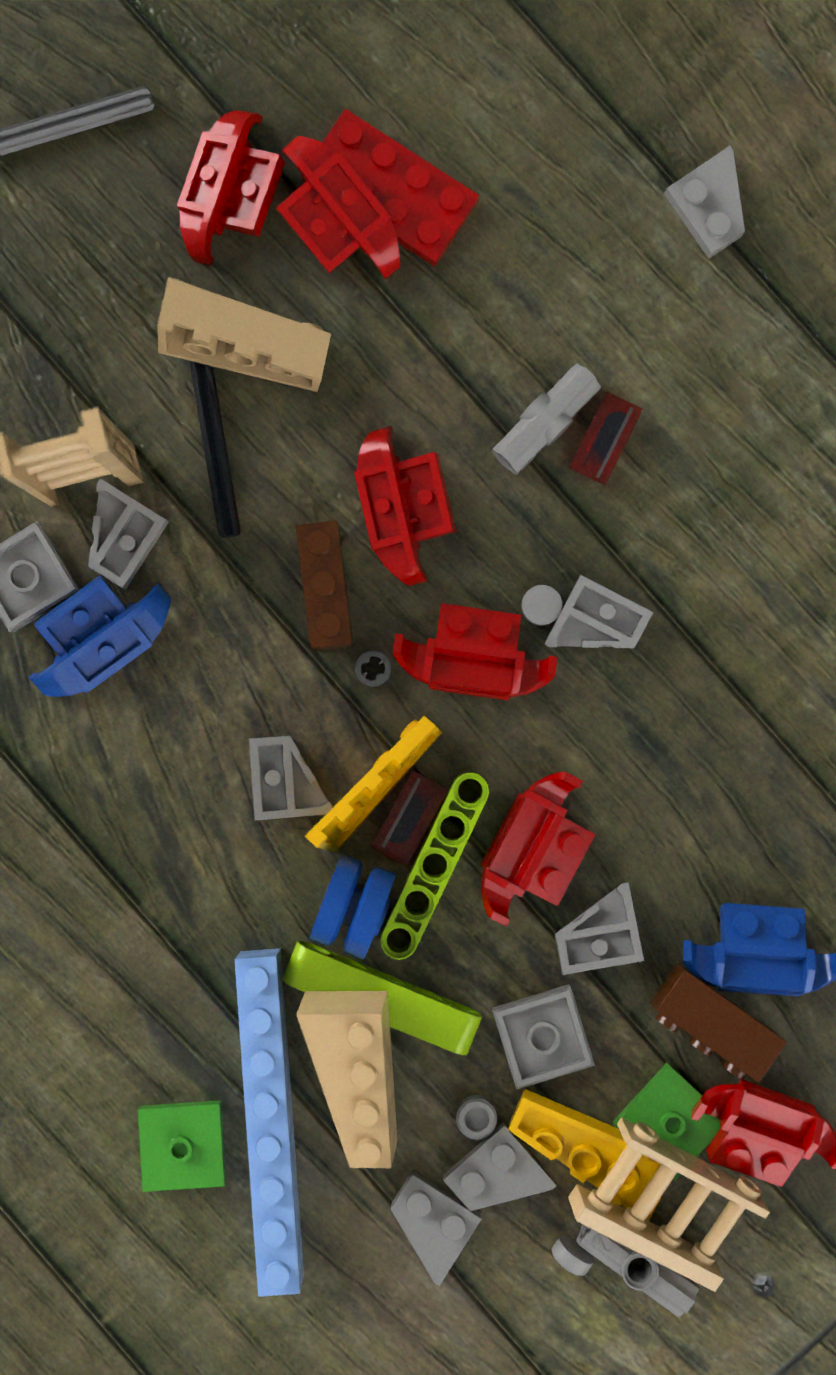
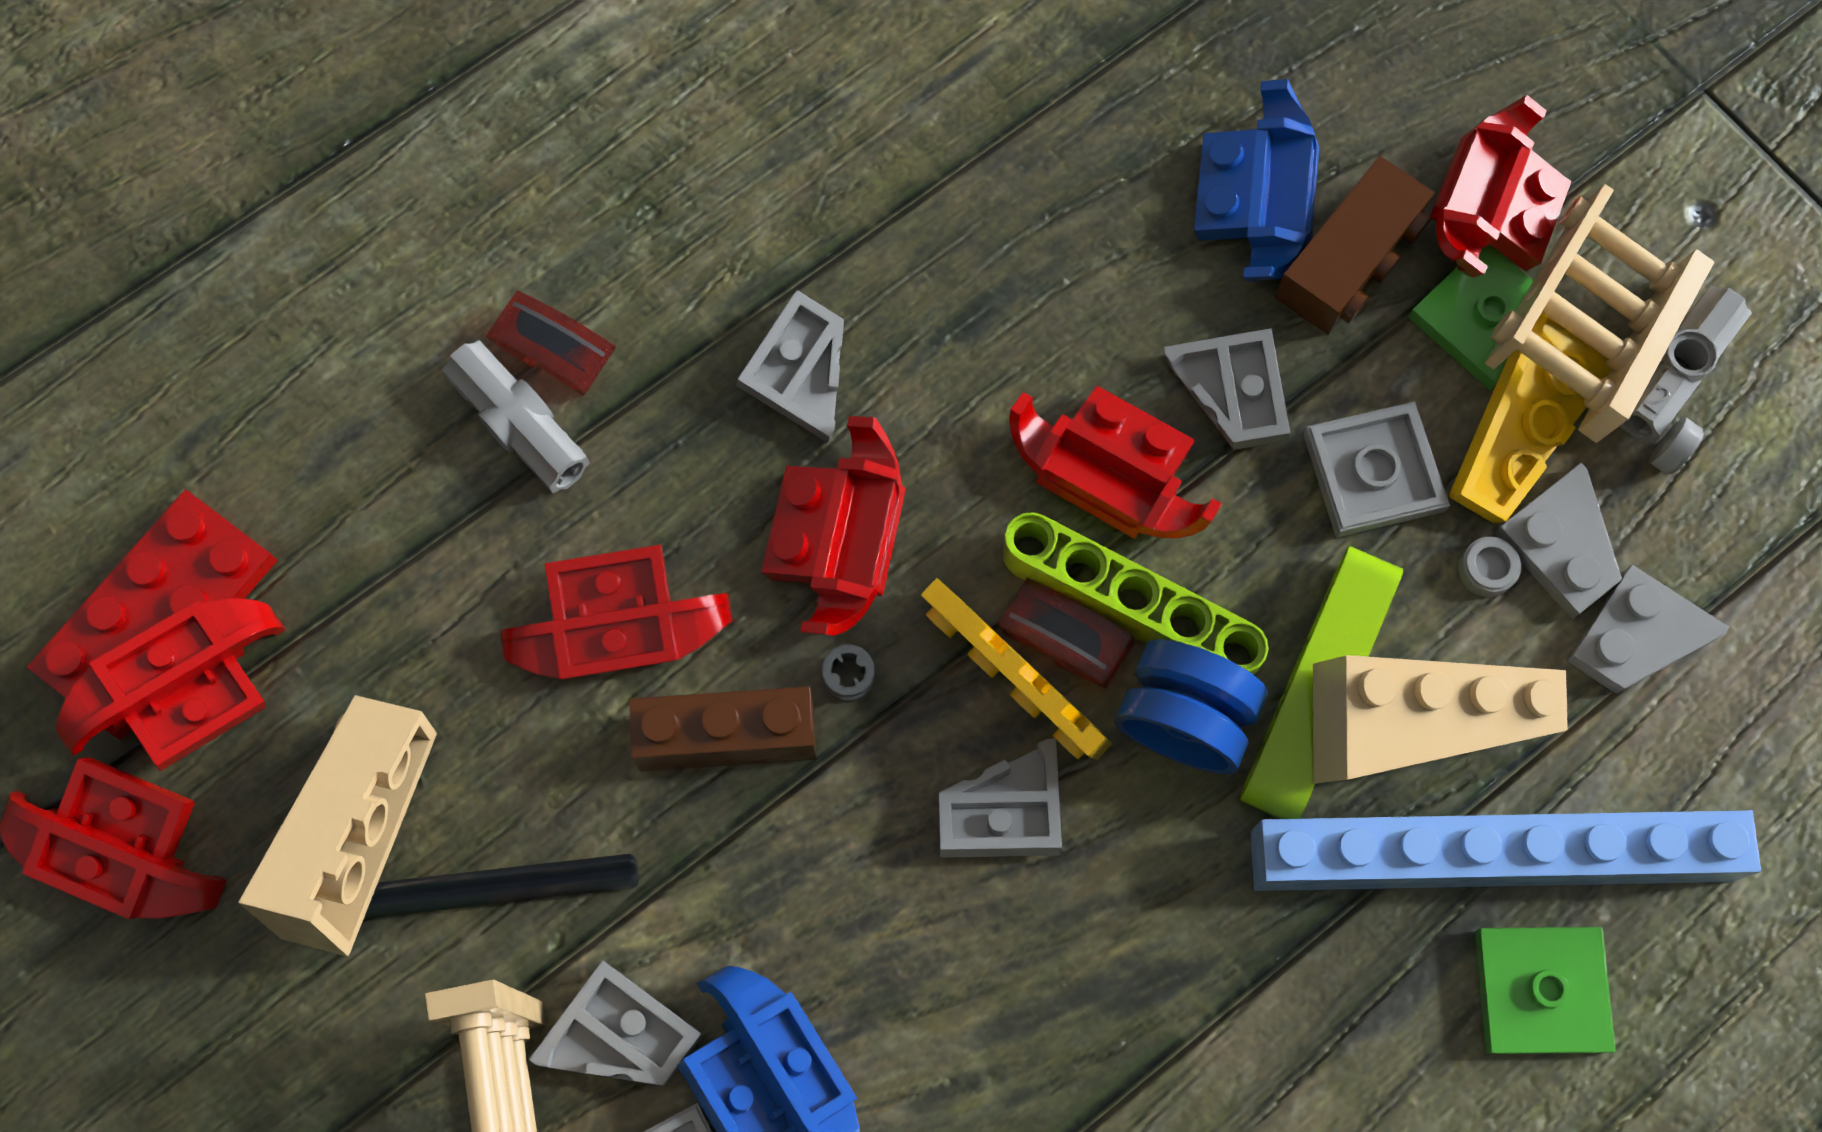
camera: 85 degrees left, 15 degrees down
light grey tile [521,585,562,626] -> none
light grey wing [664,146,745,259] -> none

